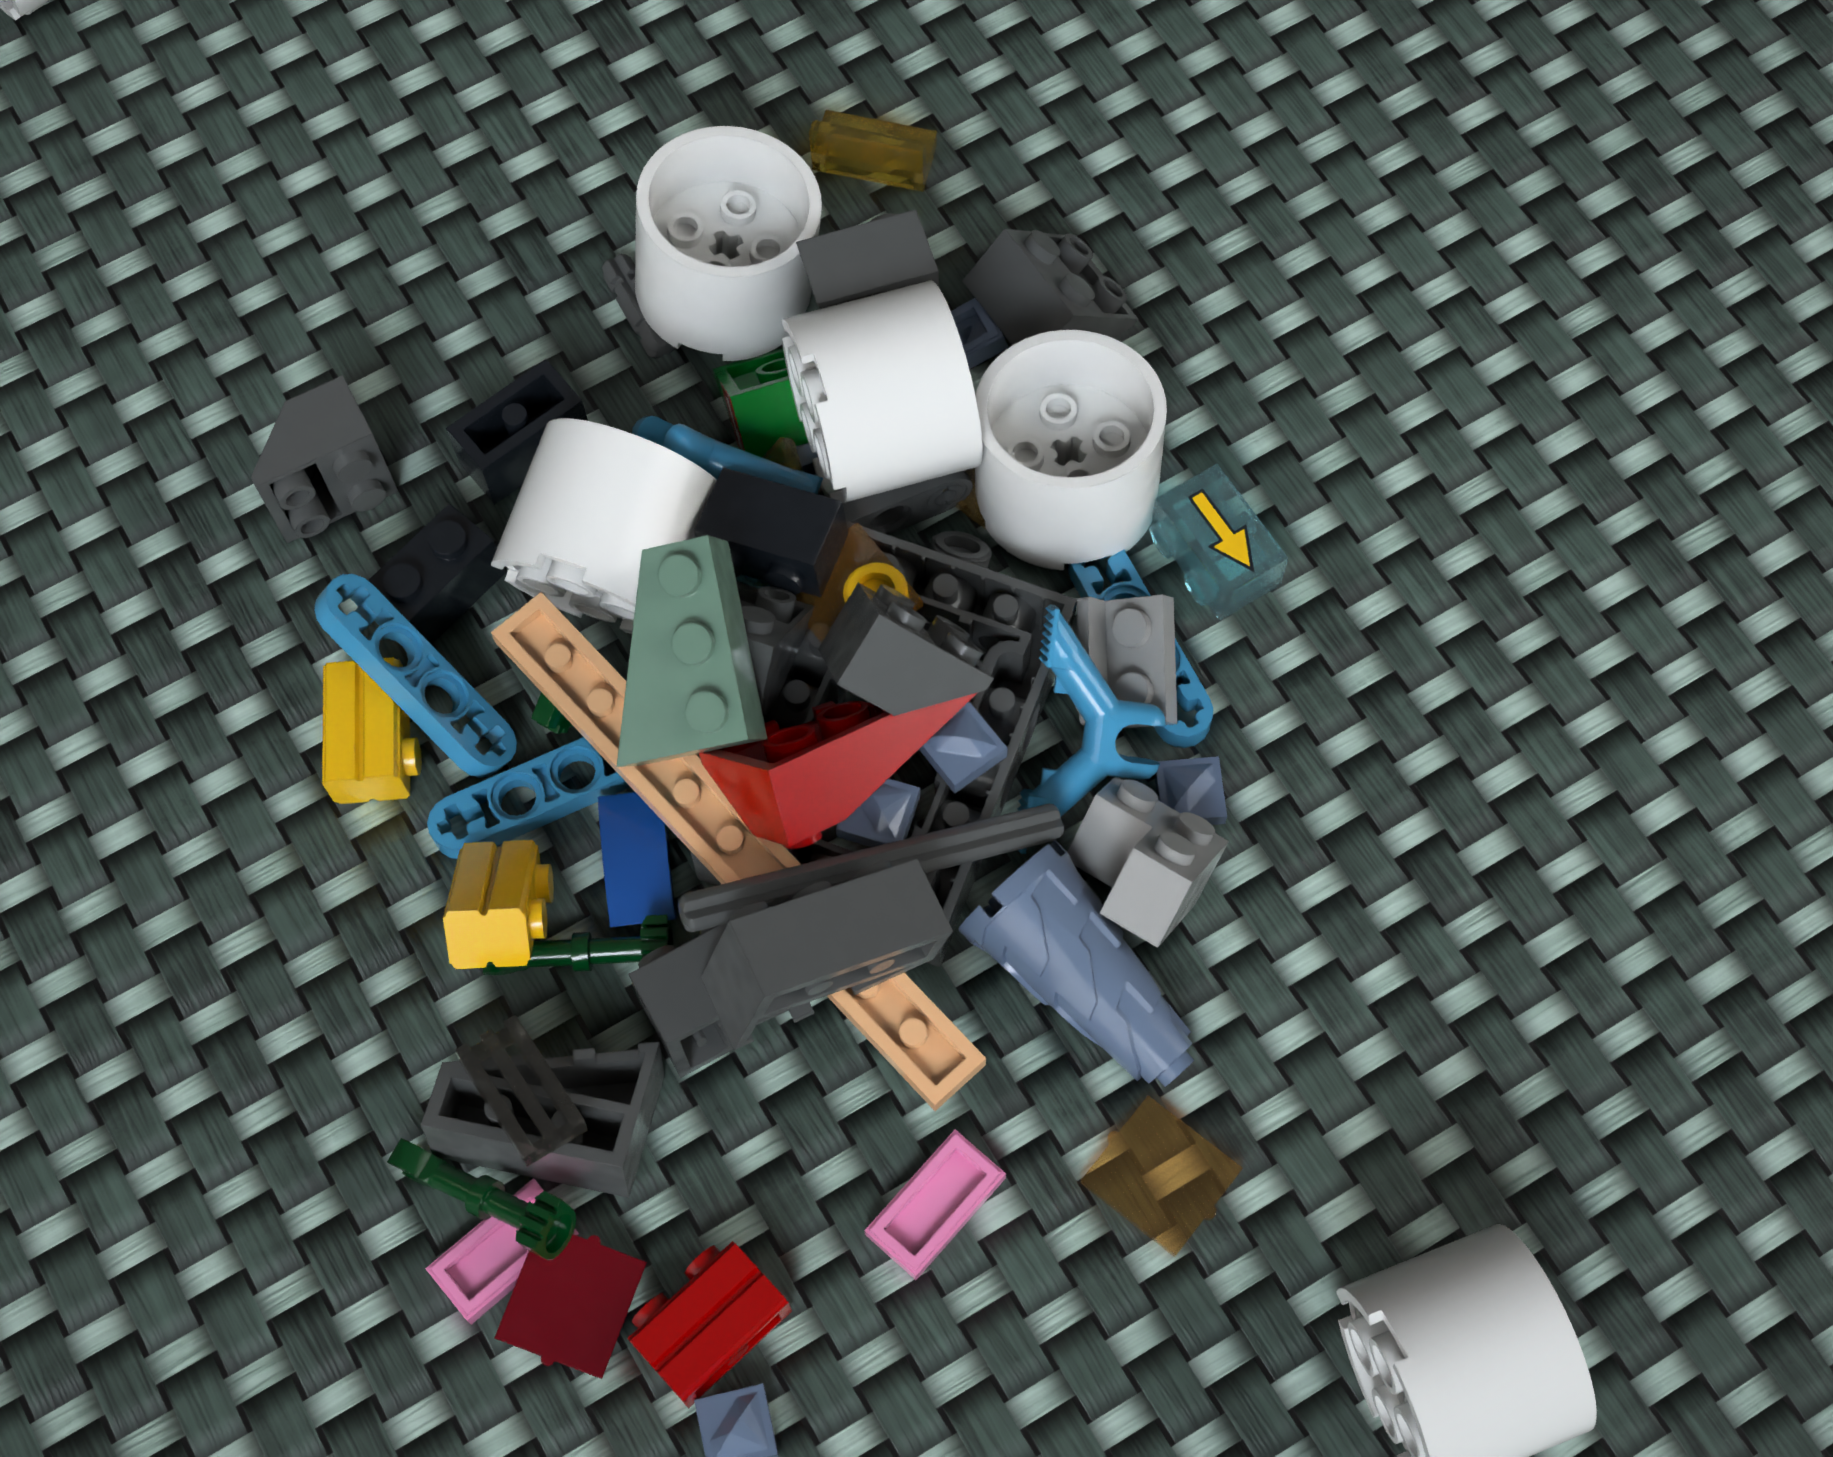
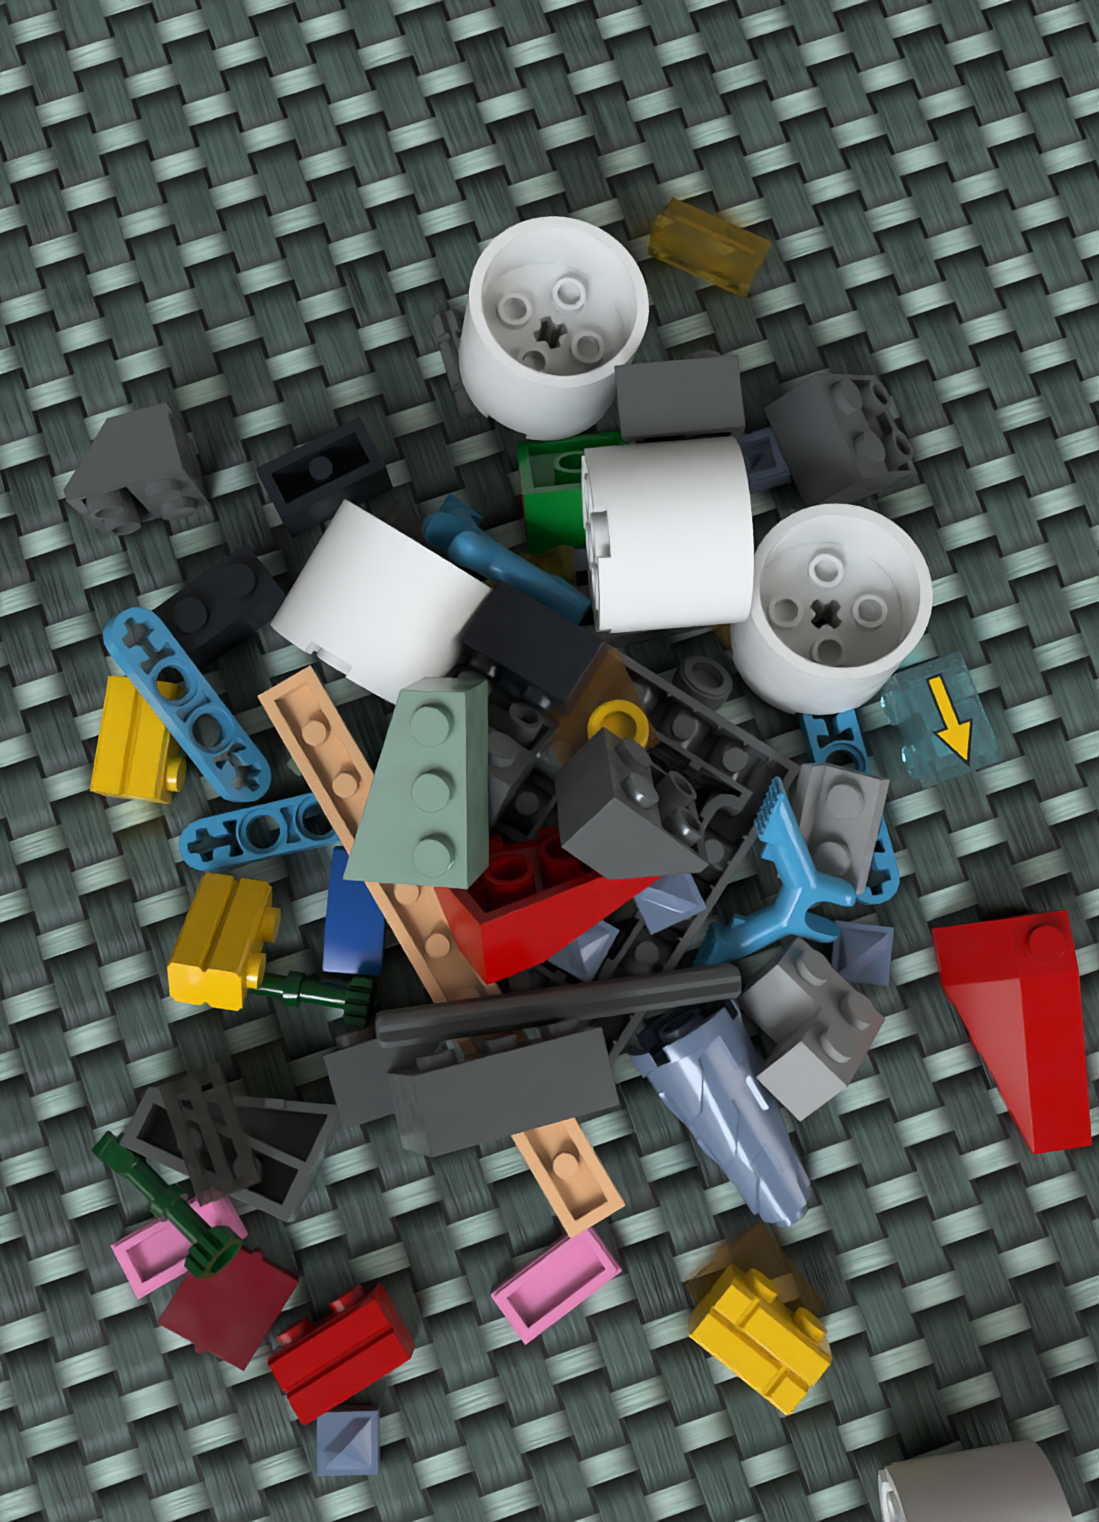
camera: 10 degrees right, 15 degrees up
none -> yellow brick [688,1263,833,1416]
none -> red wedge [931,910,1092,1154]

